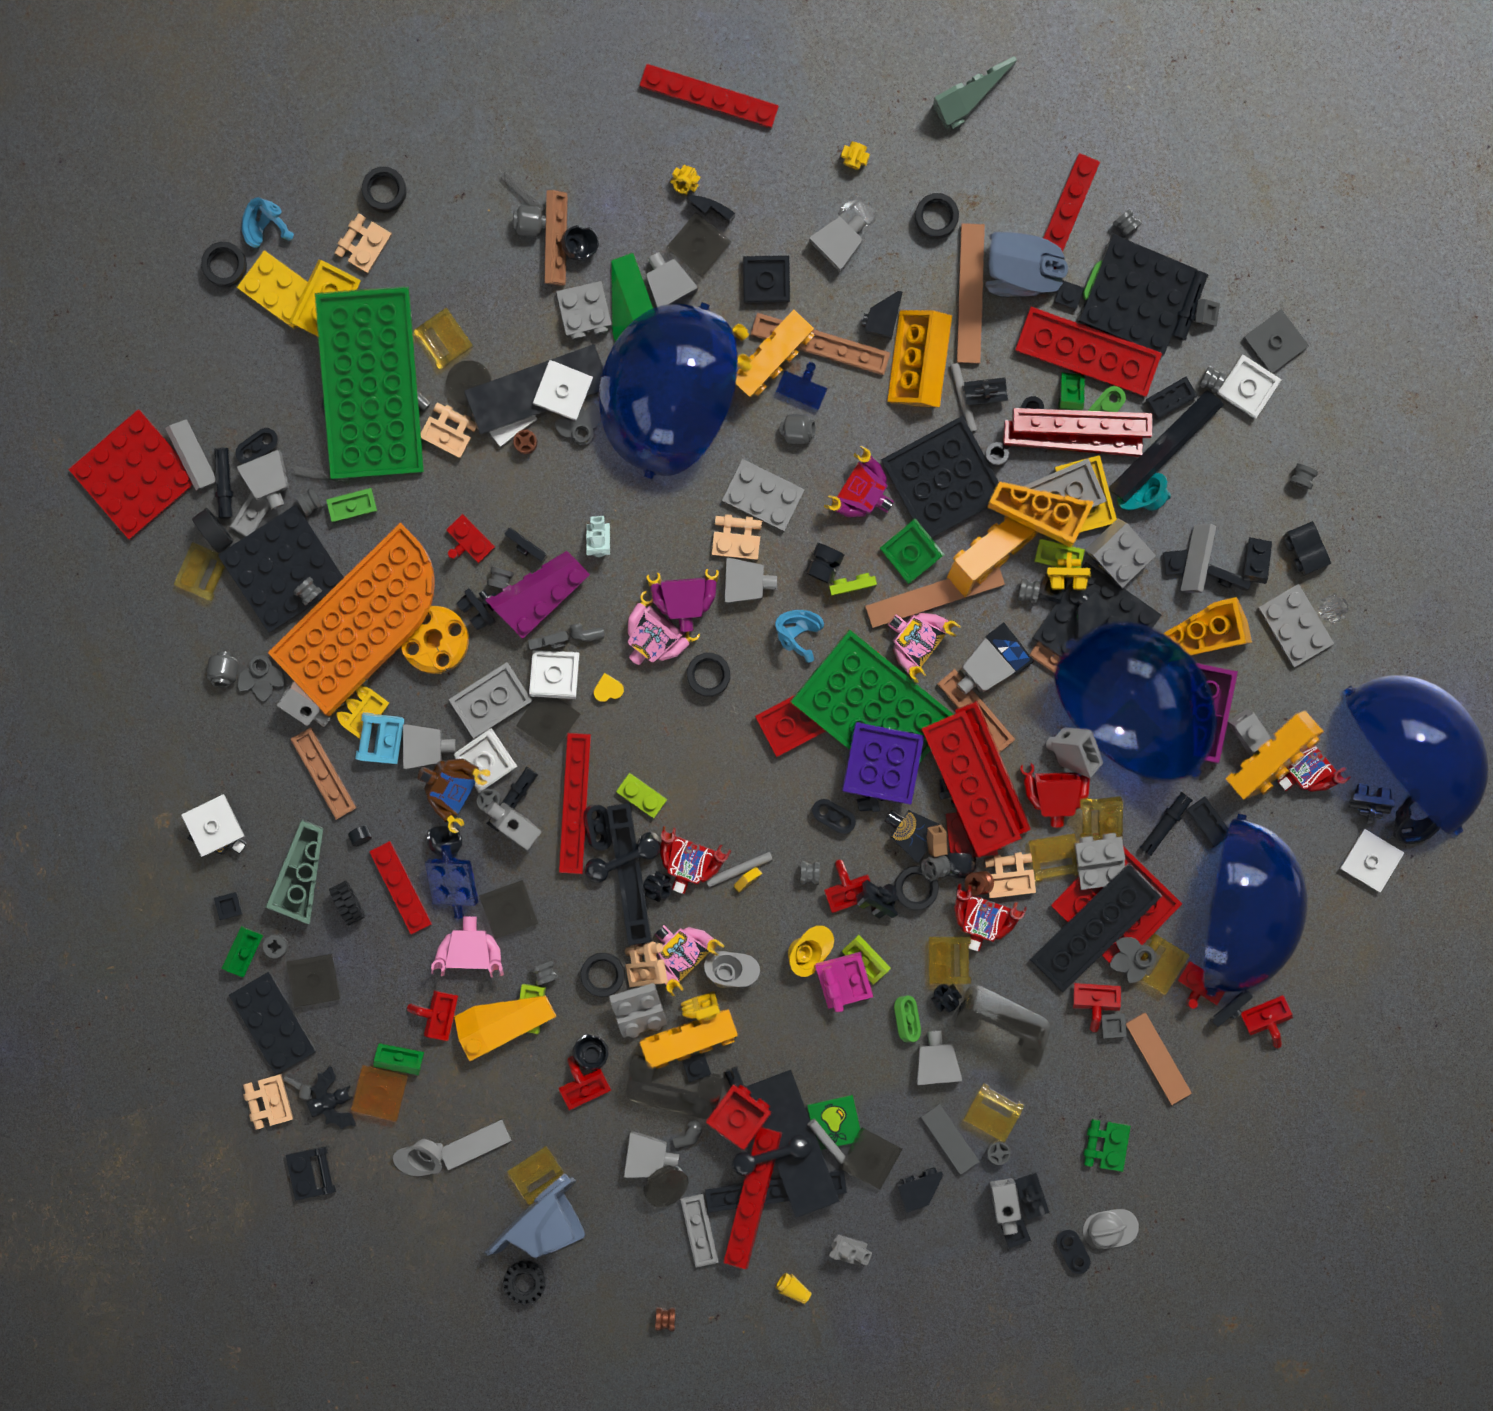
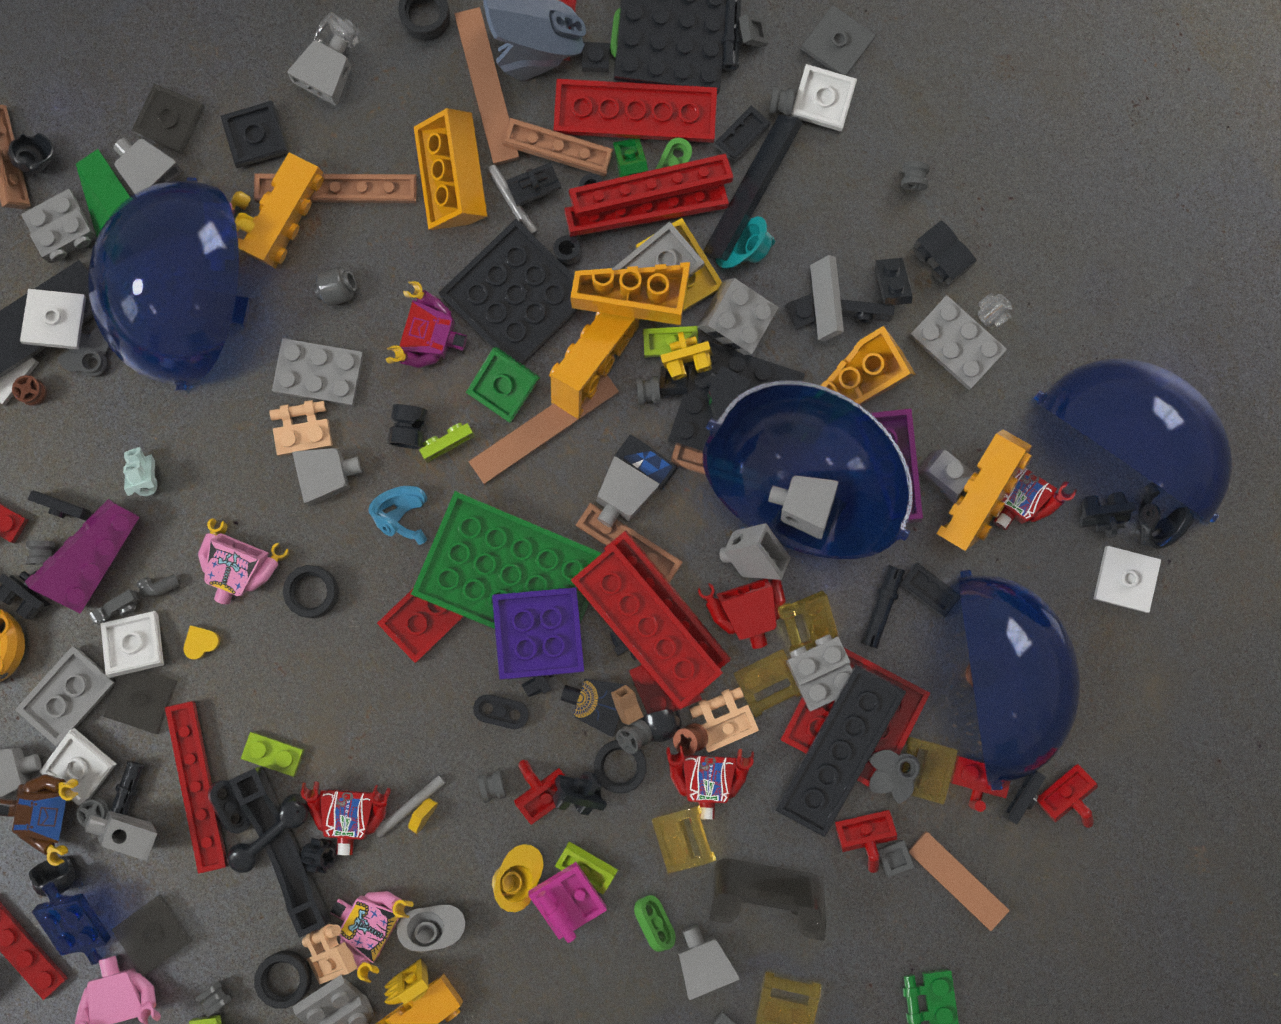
camera: 25 degrees left, 5 degrees down
magenta torso [647,569,719,632] -> none
yellow gear [670,164,701,195] -> none
black slope [687,195,735,224] -> none
clear blue plate [776,362,828,410] -> none
black slope [861,291,903,339] -> none
torso [888,613,961,683] -> none
black gear [931,983,962,1012] -> none
none -> nougat tile [503,118,614,177]
none -> light grey torso [768,476,838,539]

